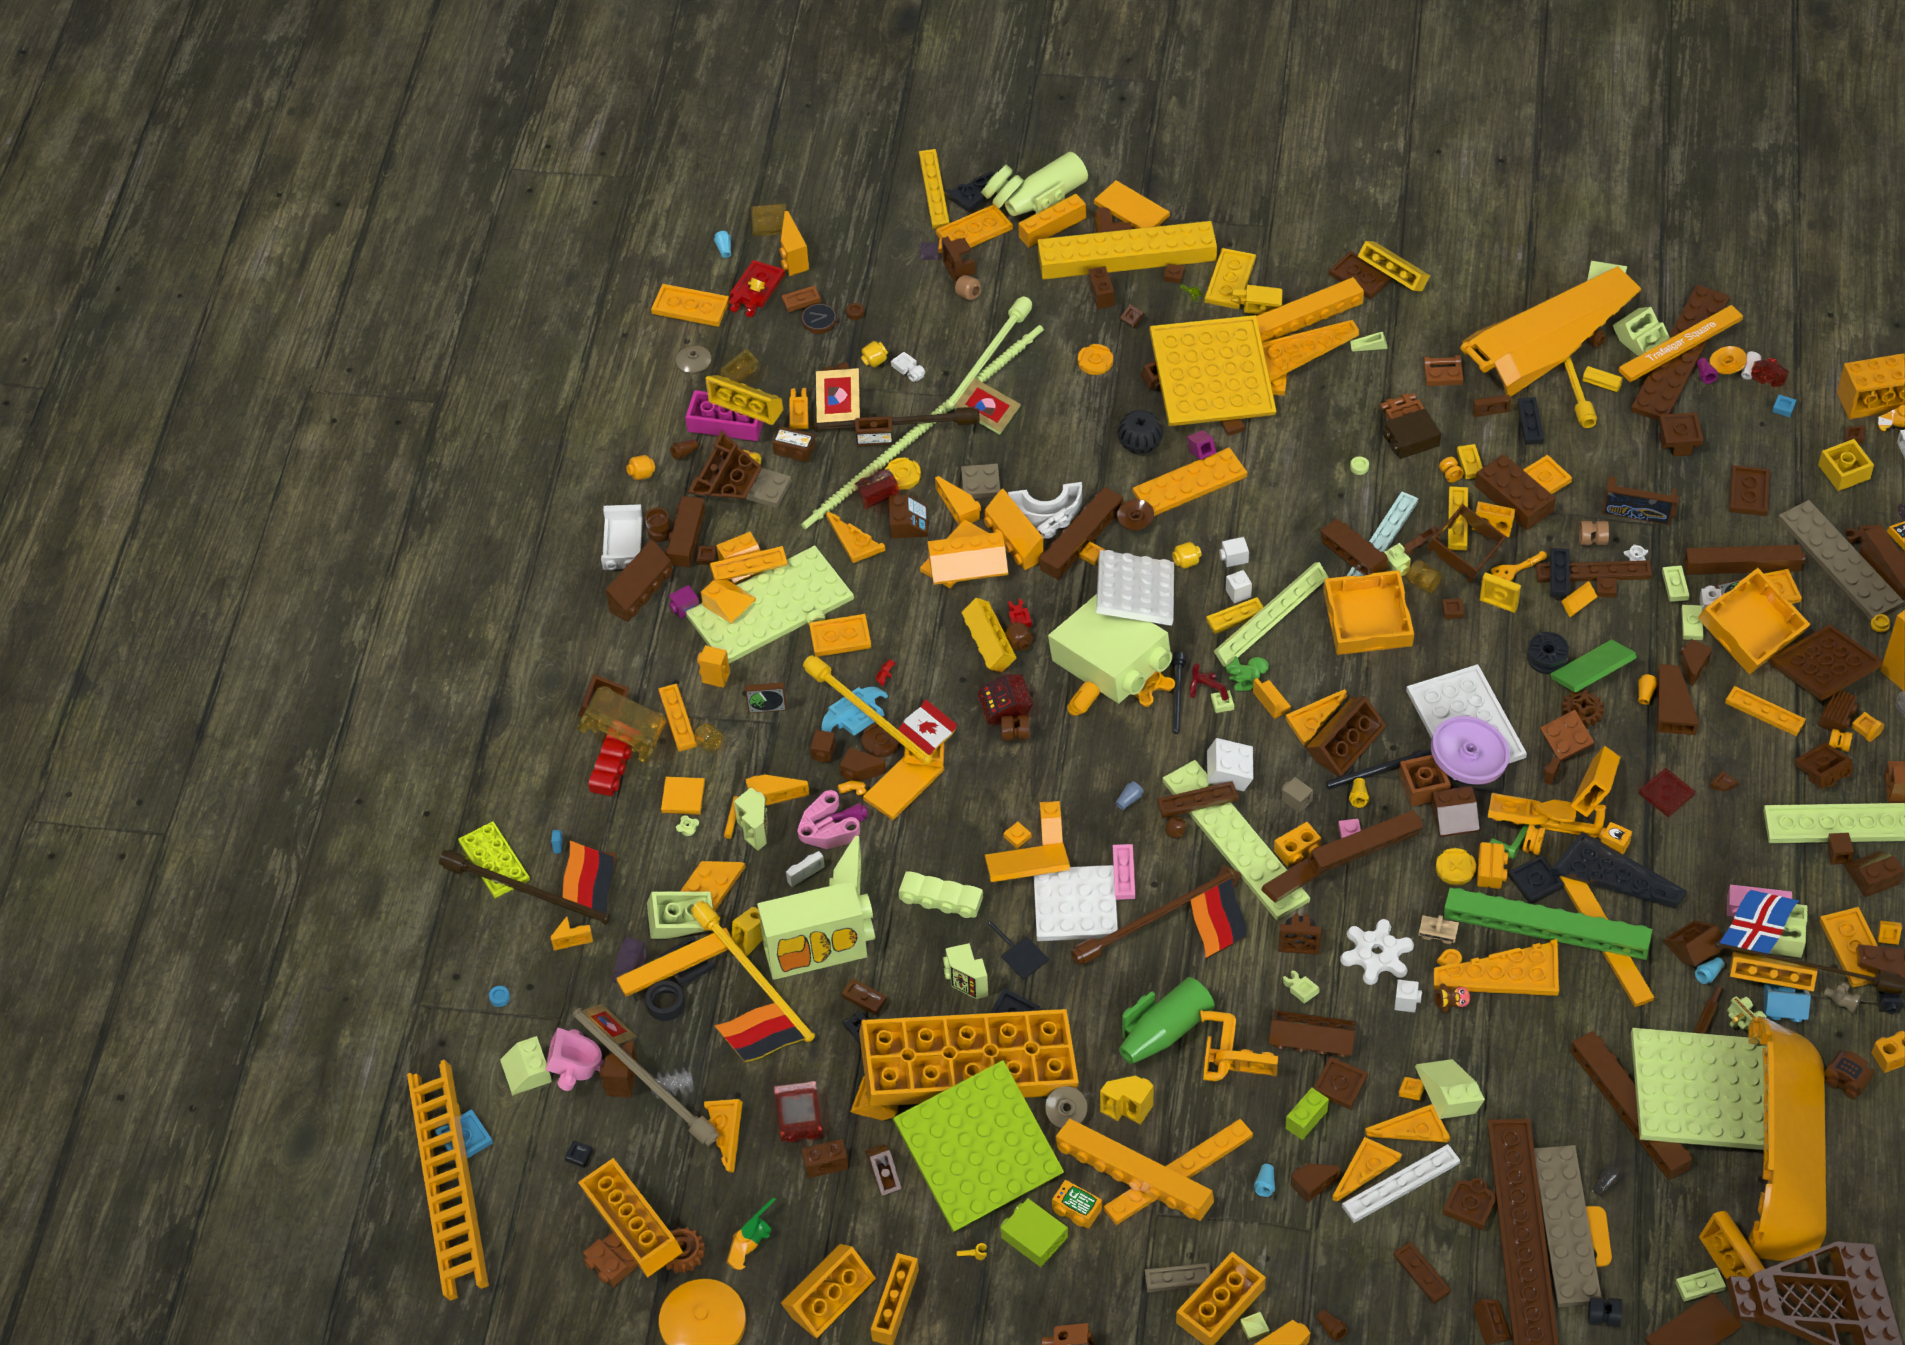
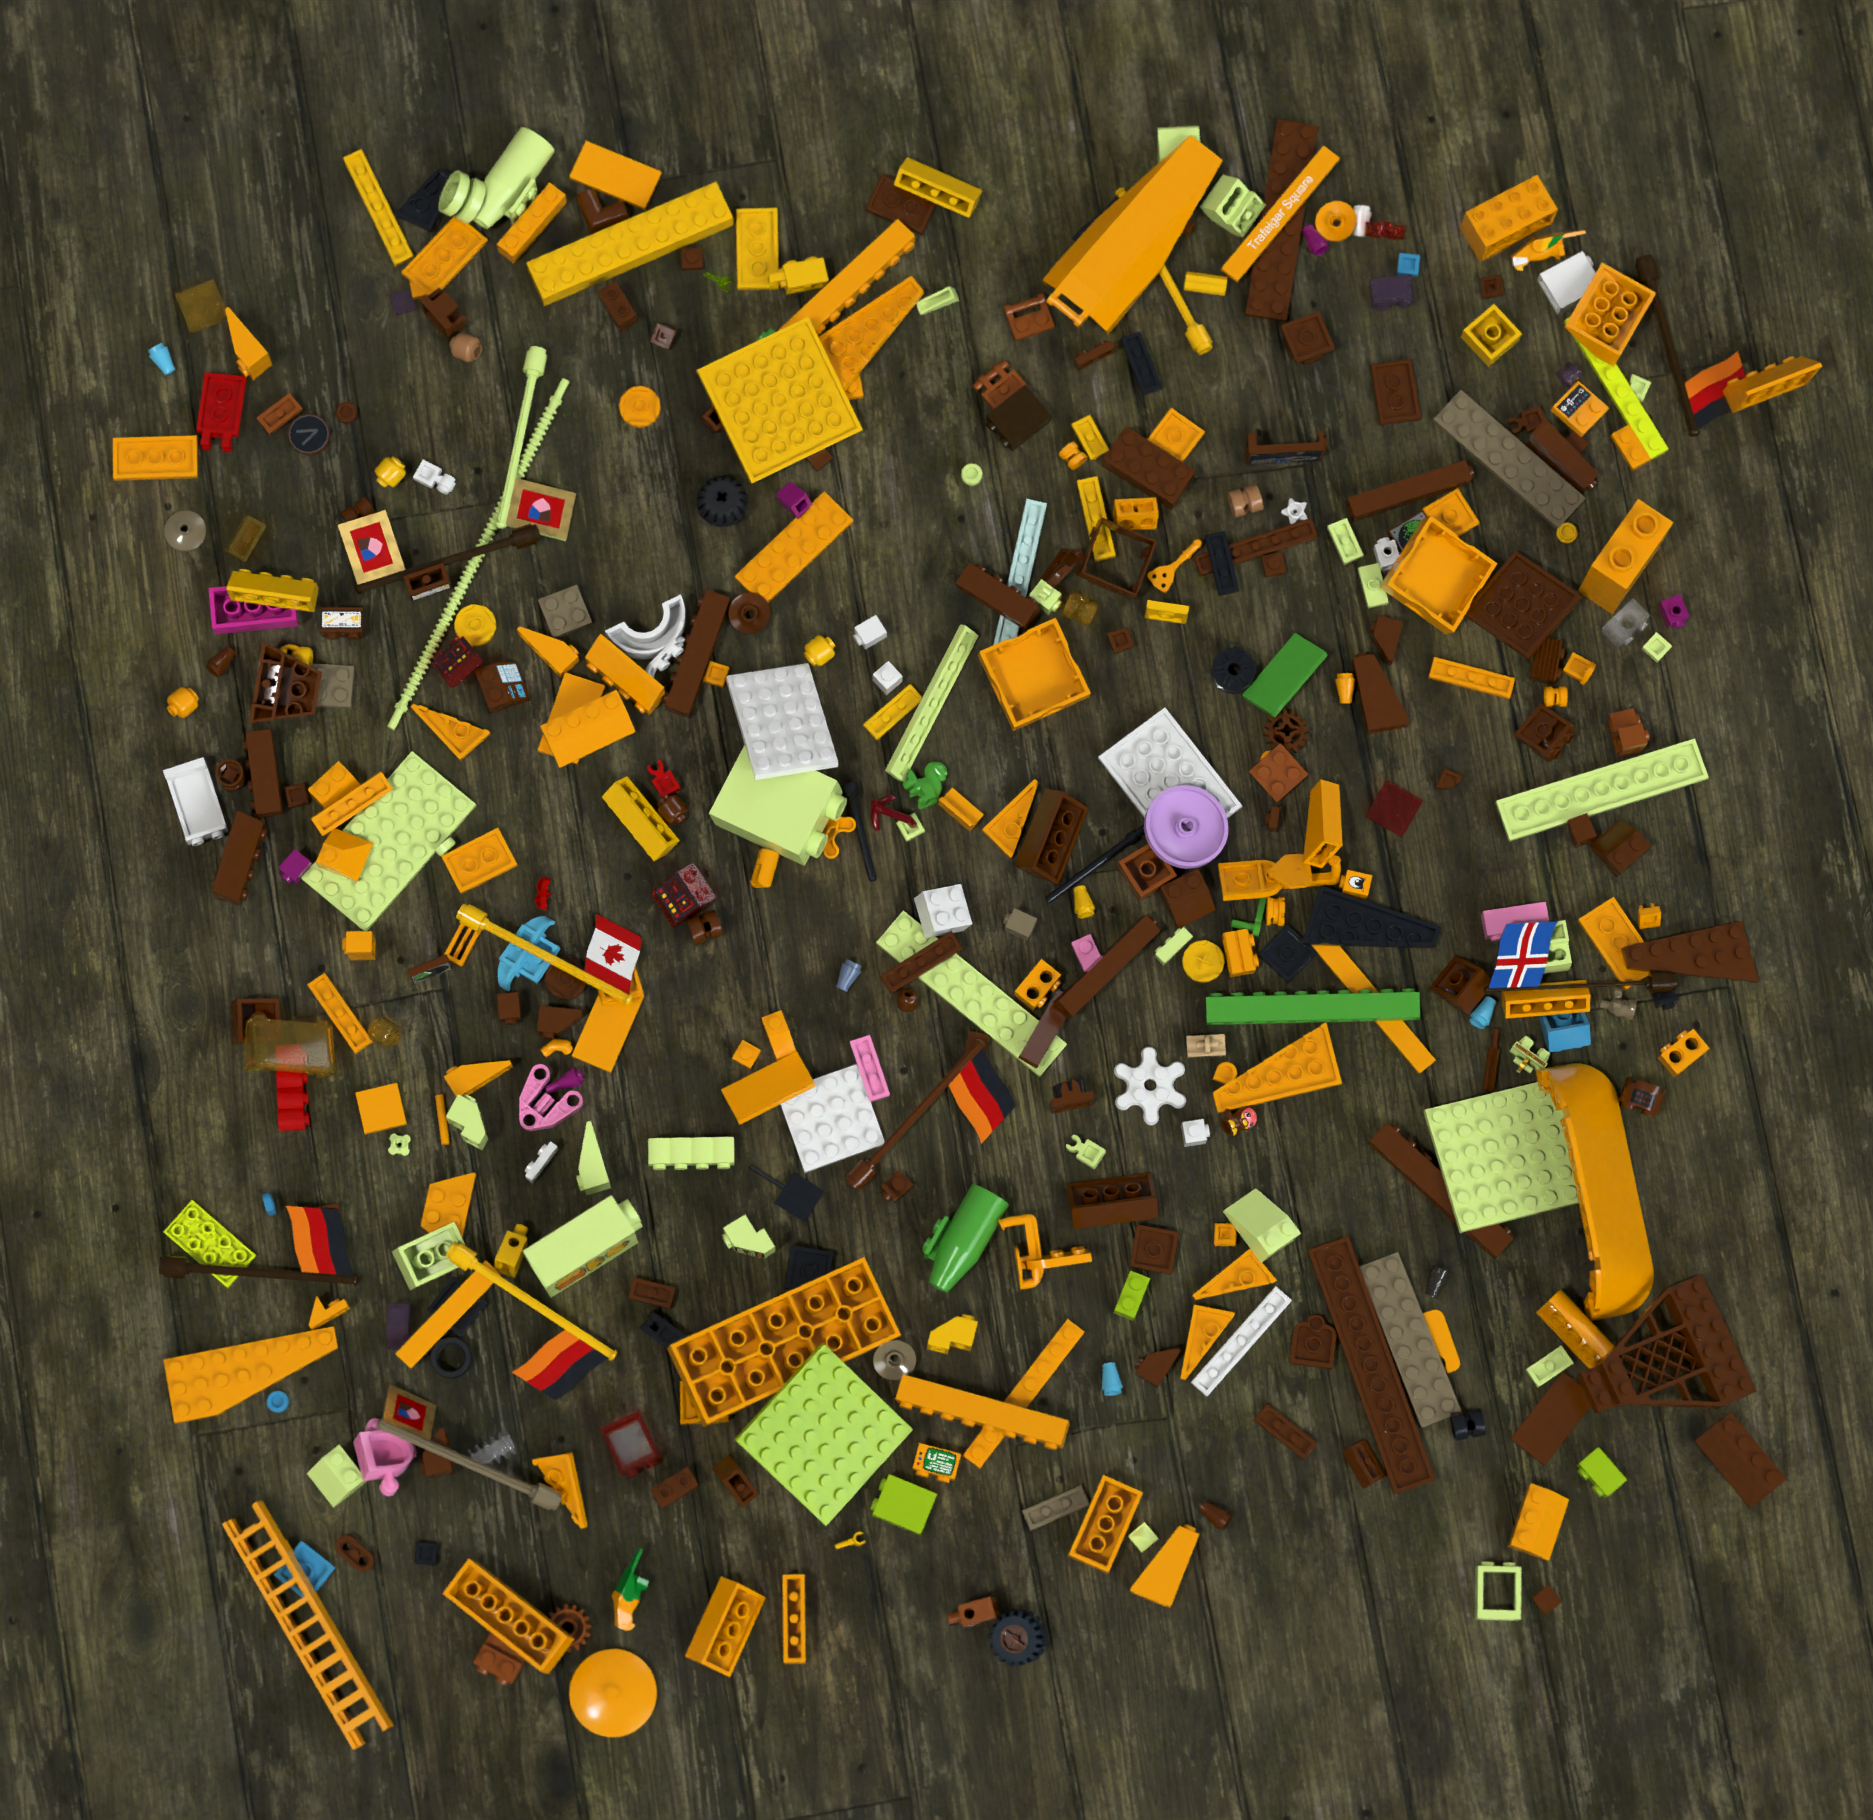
camera: 25 degrees left, 25 degrees up
yellow plate [748,278,765,292] -> none
light orange hinge [790,388,808,430] -> none
light orange tile [1561,581,1597,617] -> none
none -> light orange wing [164,1326,338,1424]
none -> reddish brown plate [336,1536,374,1572]
none -> light orange tile [444,923,482,967]
none -> reddish brown bracket [880,1170,914,1203]
none -> yellowish green piece [1155,927,1193,965]
none -> clear purple brick [1368,274,1415,311]

